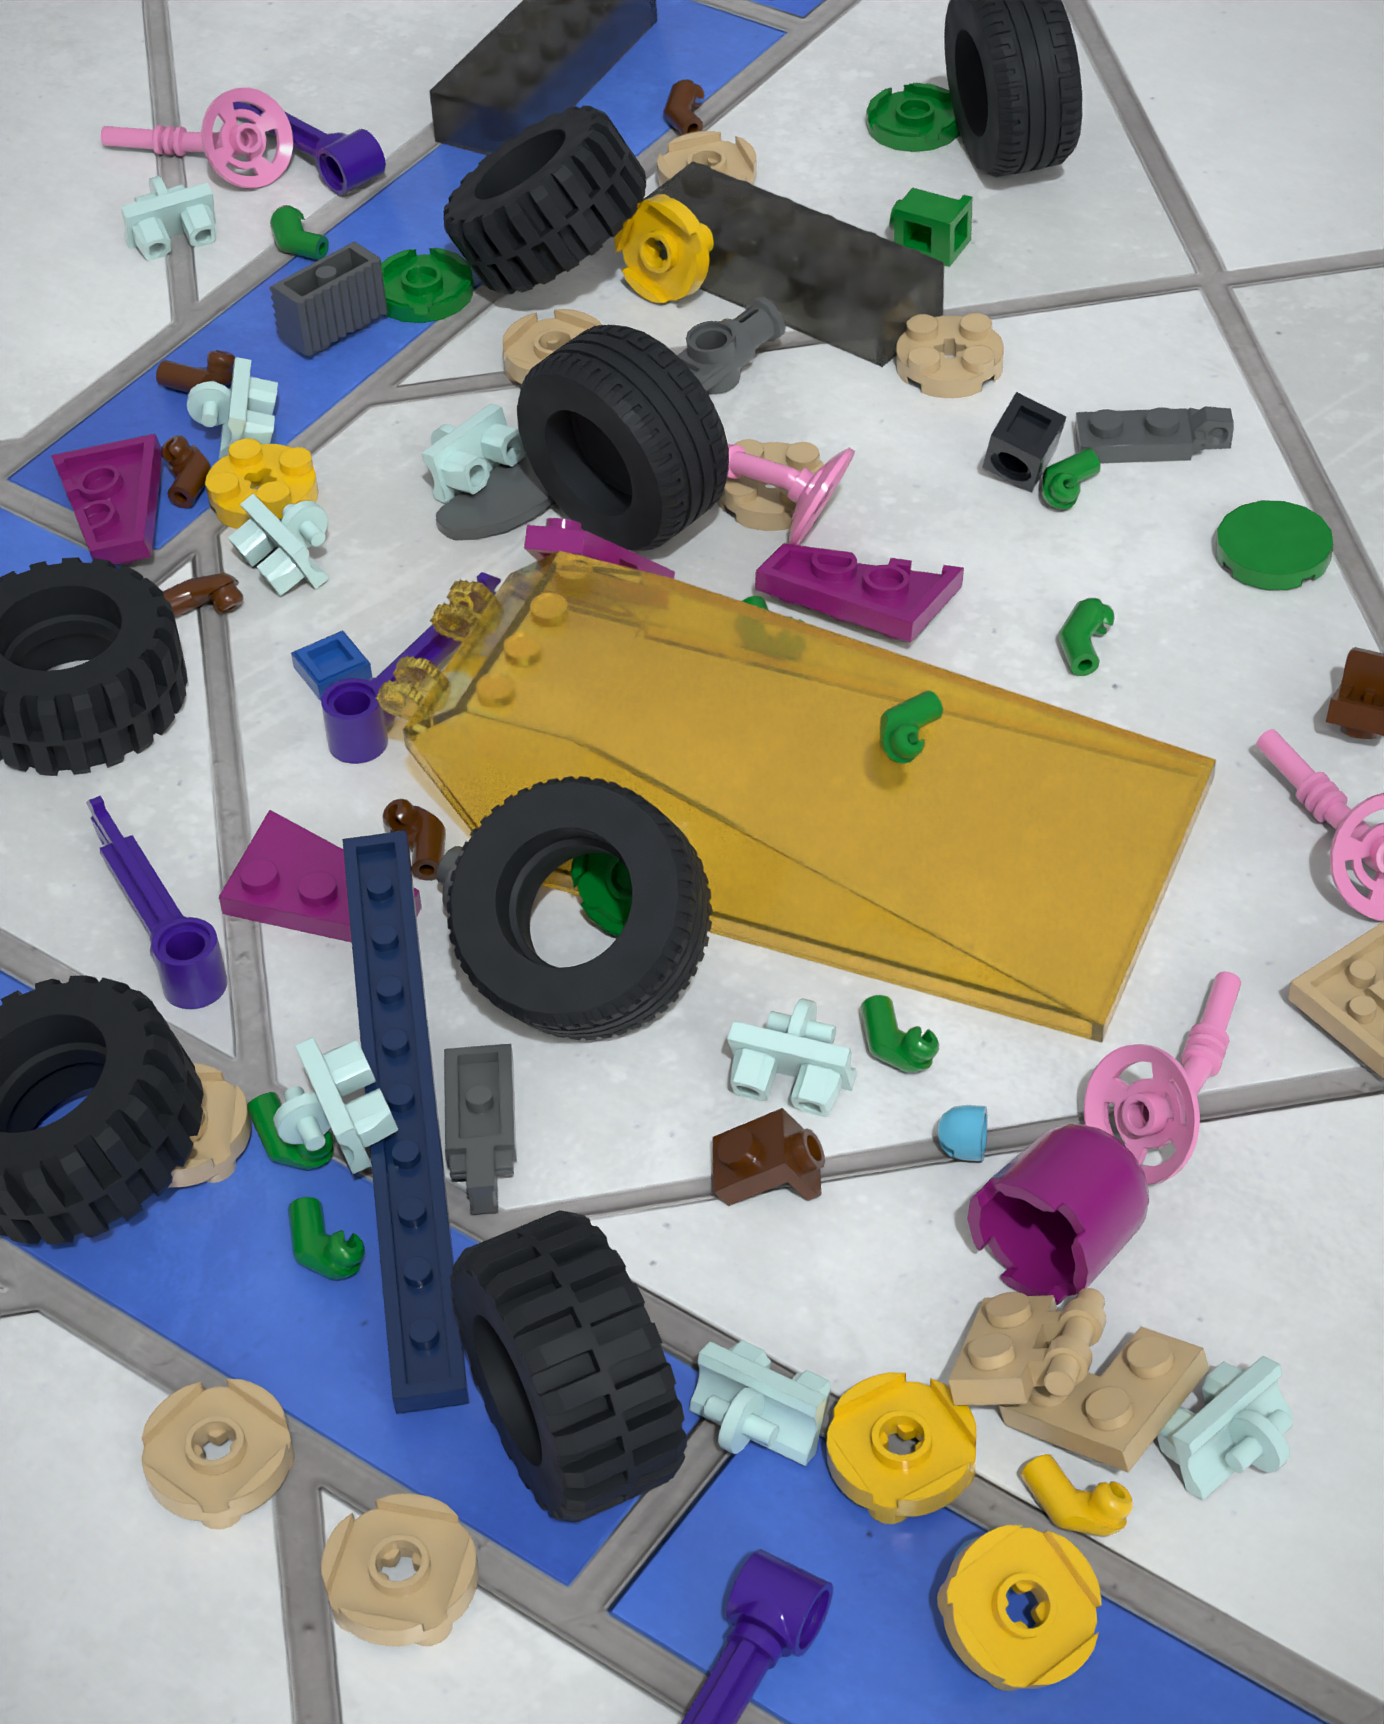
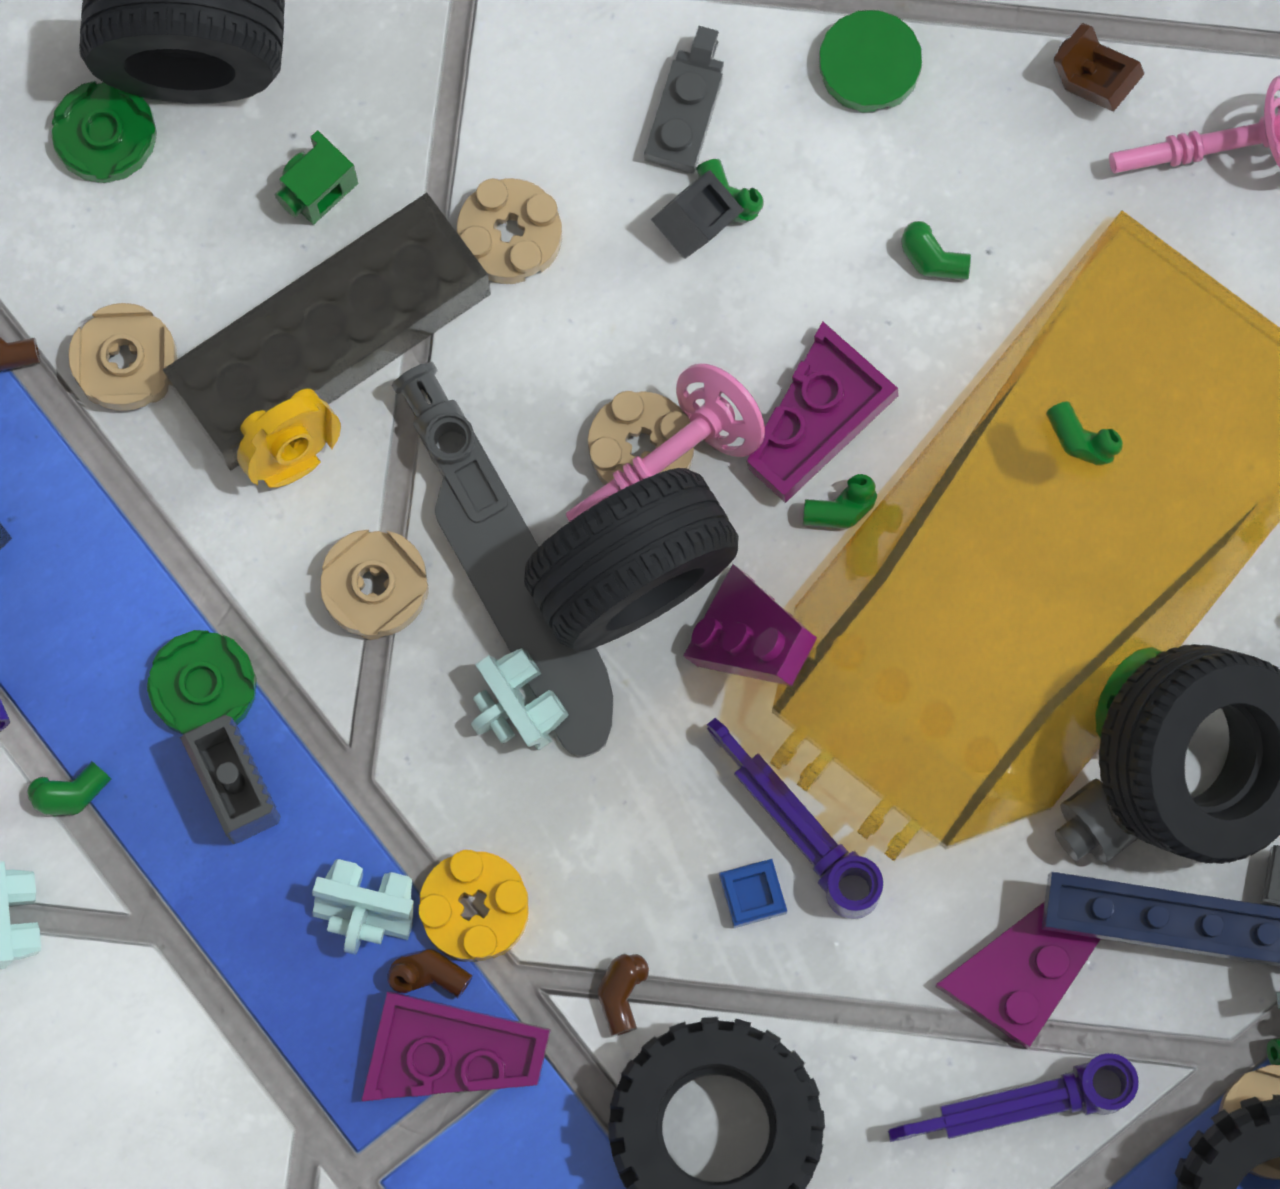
camera: 75 degrees left, 30 degrees up
reddish brown arm [156,350,235,393] -> none
light aqua hips [228,494,329,596] -> none
reddish brown arm [382,798,446,881] -> none
black tyre [443,105,646,294] -> none

